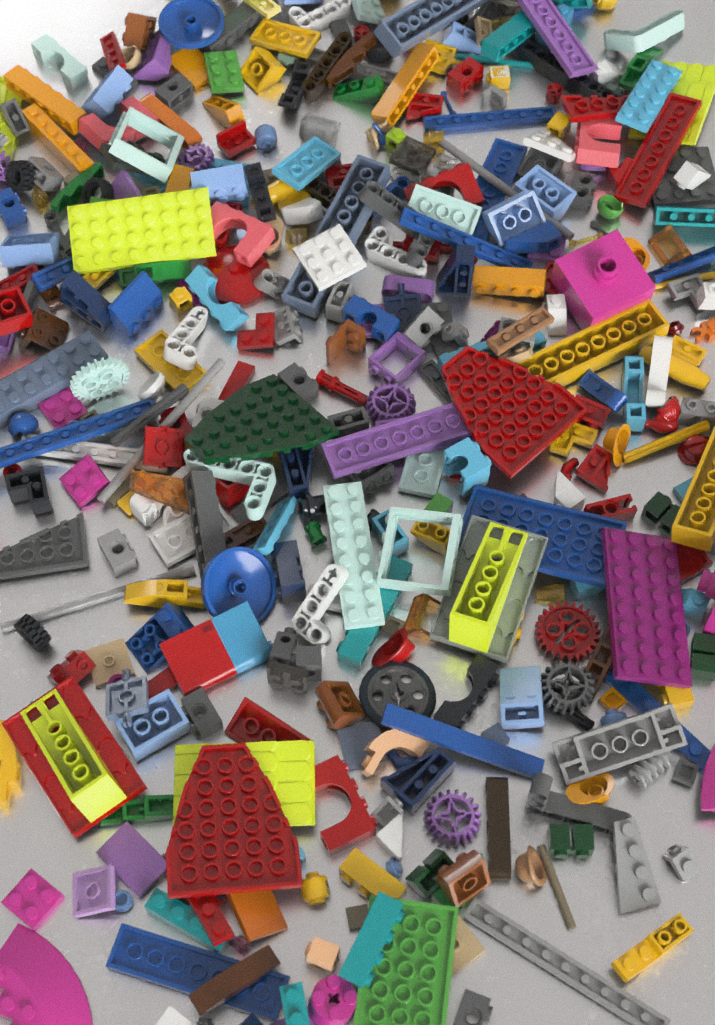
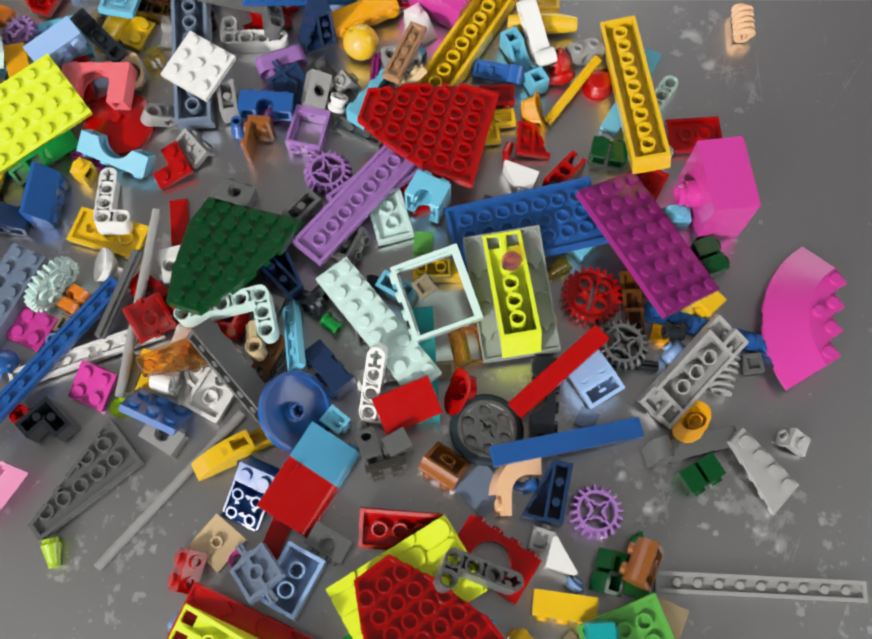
camera: 30 degrees left, 10 degrees up
black tyre [14,613,52,651] -> none
white slope [281,197,324,226] -> none
red pin [315,369,368,407] -> none
dark brown beam [486,777,511,880] -> none
medium nougat hat [515,845,547,886] -> none
dark tan bar [537,844,577,930] -> none
yellow slope [611,913,694,983] -> none
none -> orange wheel [56,283,92,316]
none -> clear neon green tile [110,398,128,418]
none -> blue plate [118,387,193,436]
none -> blue cone [231,116,245,140]
none -> tan piece [245,320,268,362]
none -> medium azure bracket [319,404,351,437]
none -> white wheel [328,92,348,114]
none -> yellow piece [343,24,379,61]
none -> red tile [371,375,443,435]
none -> dark tan tile [411,272,438,300]
none -> dark grey beam [433,548,524,595]
none -> plate [501,251,521,271]
none -> red tile [507,325,610,419]
none -> black bush [661,322,686,341]

